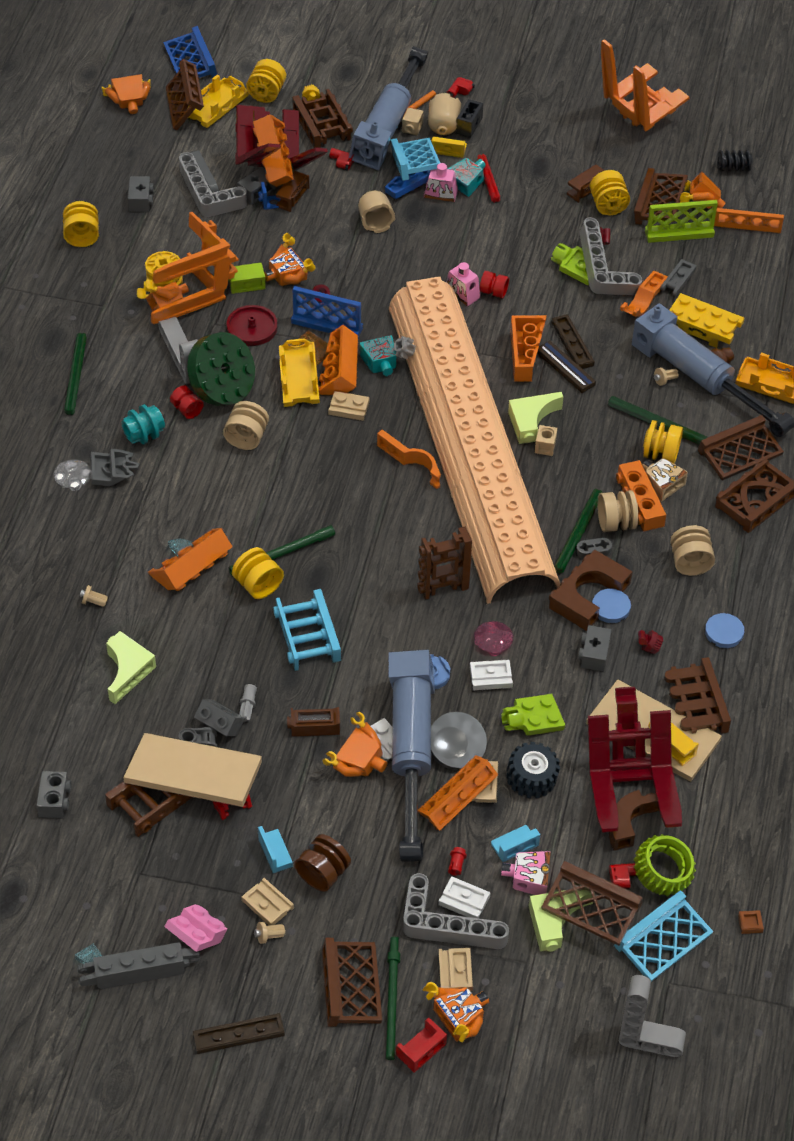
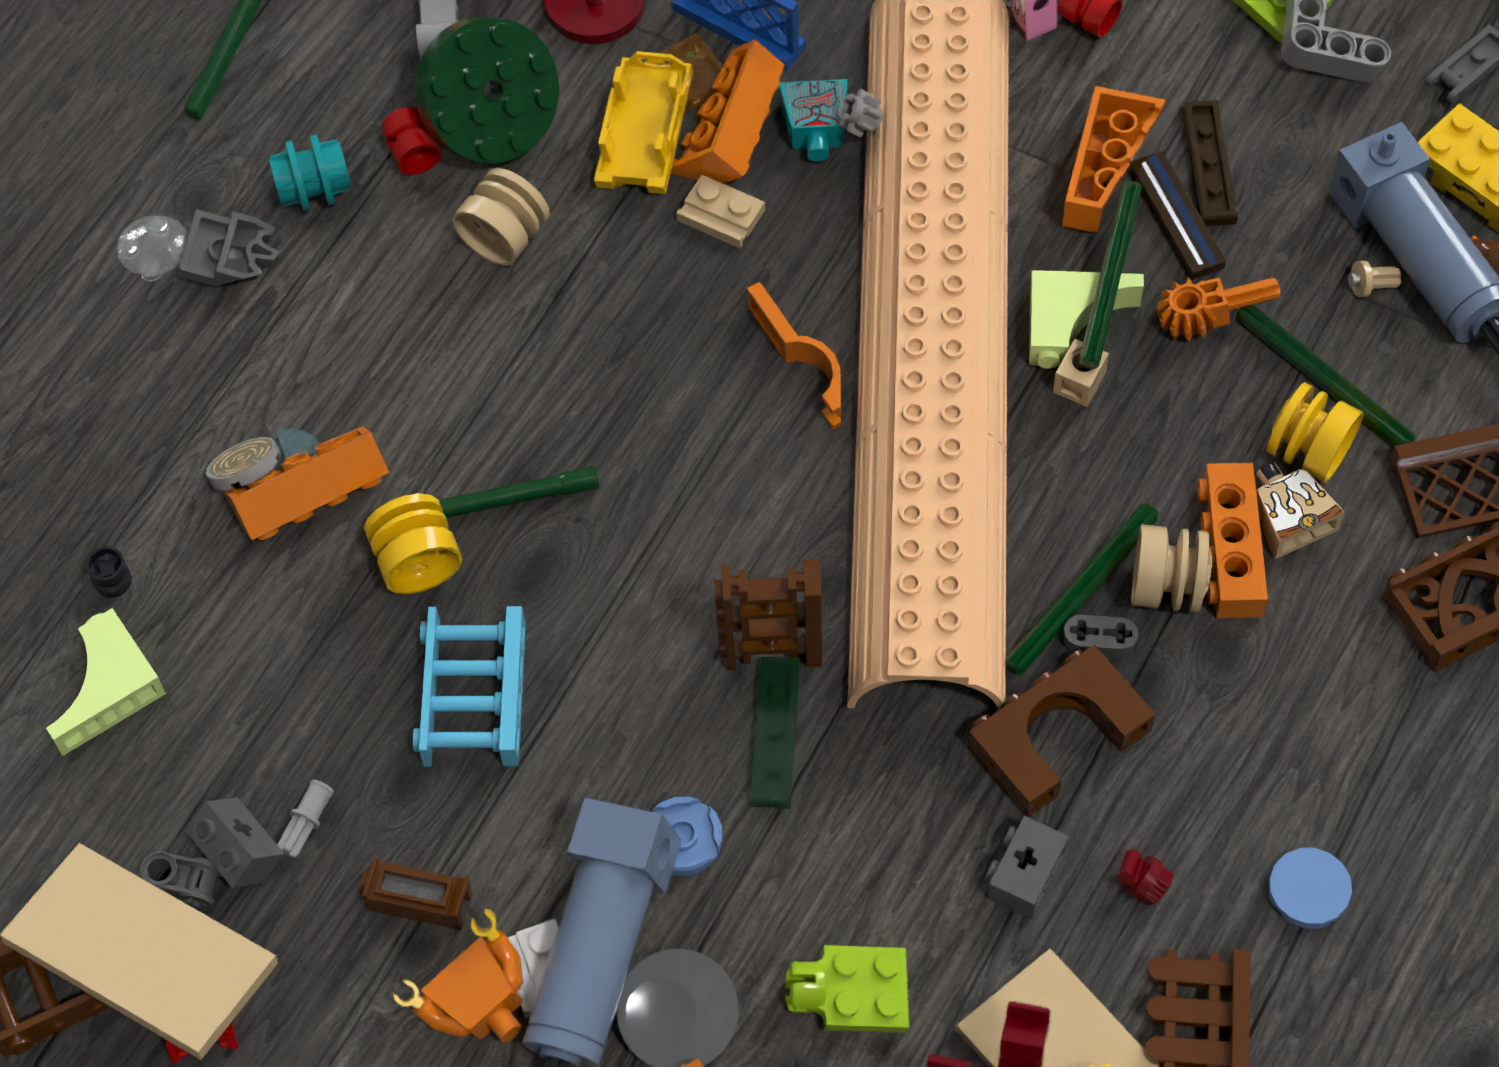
camera: 20 degrees right, 10 degrees up
tan piece [80,585,108,606] -> none
white plate [470,660,513,690] -> none
clear pink dish [474,621,513,656] -> none
medium blue tile [592,589,631,623] -> none
orange piece [620,271,668,317] -> none
tan wheel [670,525,715,576] -> none
none -> black wheel [85,546,132,598]
none -> tile [206,437,281,491]
none -> clear green tile [750,657,800,809]
none -> dark green axle [1079,180,1142,369]
none -> orange gear [1157,277,1280,342]

